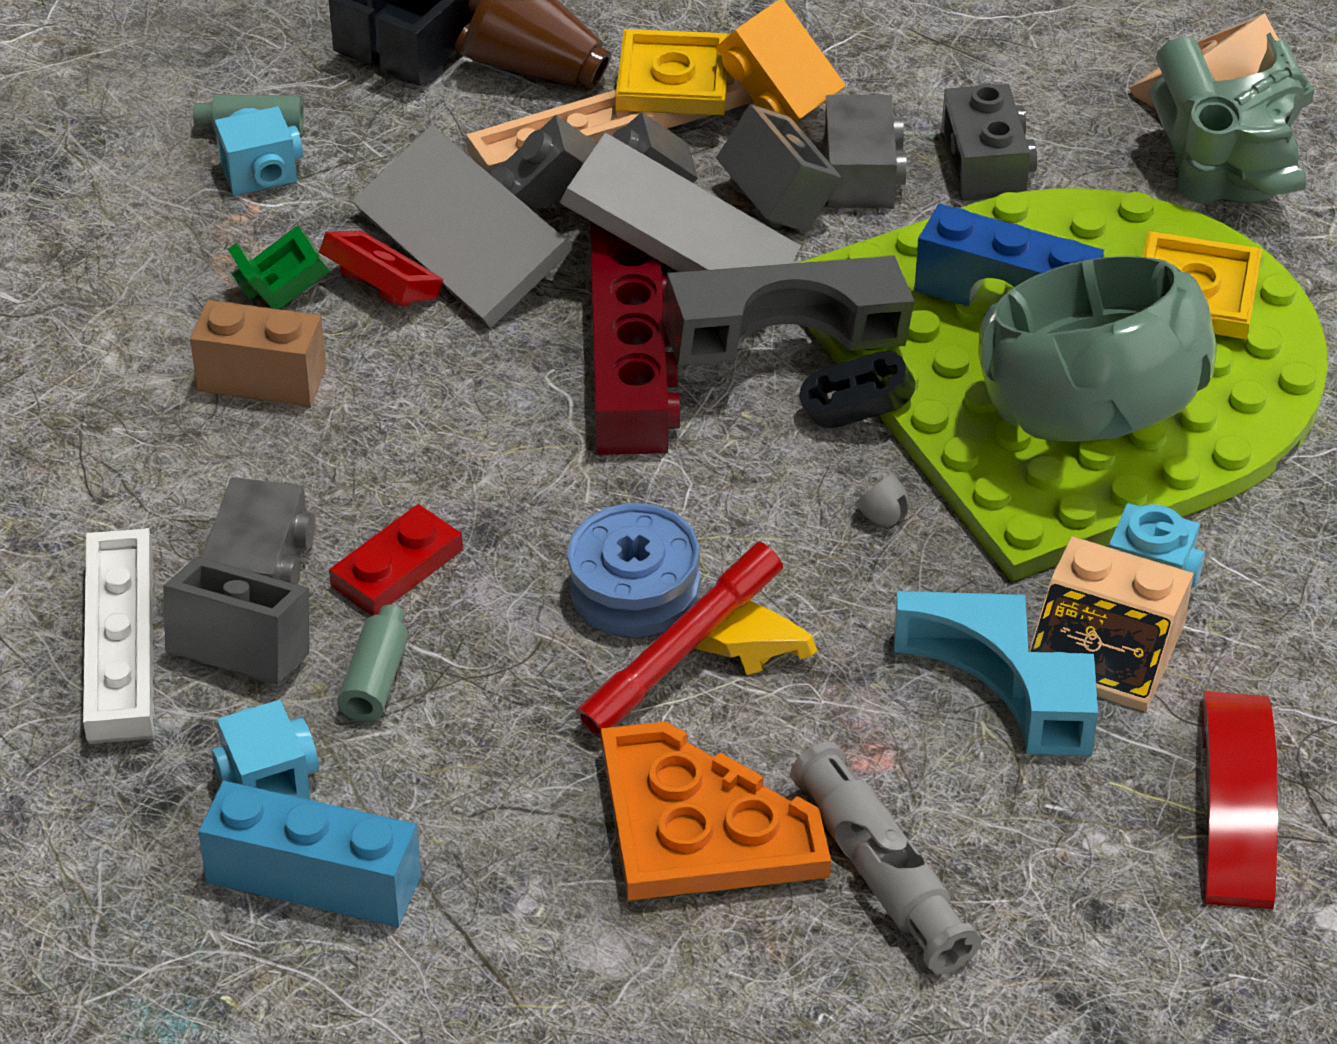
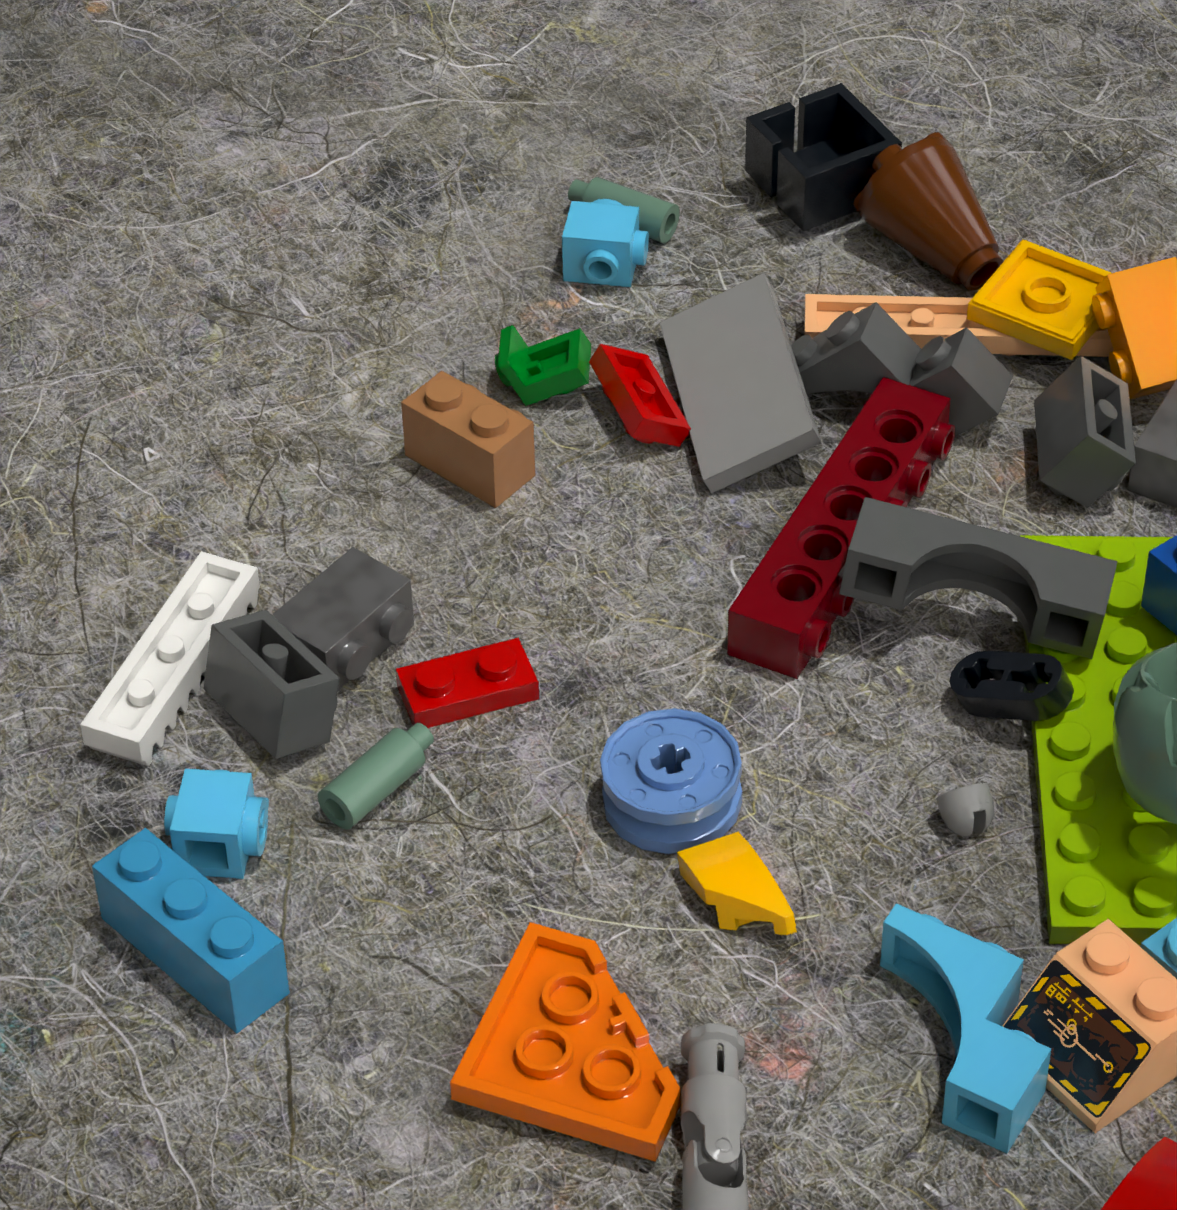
camera: 30 degrees right, 0 degrees up
light grey tile [560,132,801,272] -> none
red piece [576,541,783,738] -> none

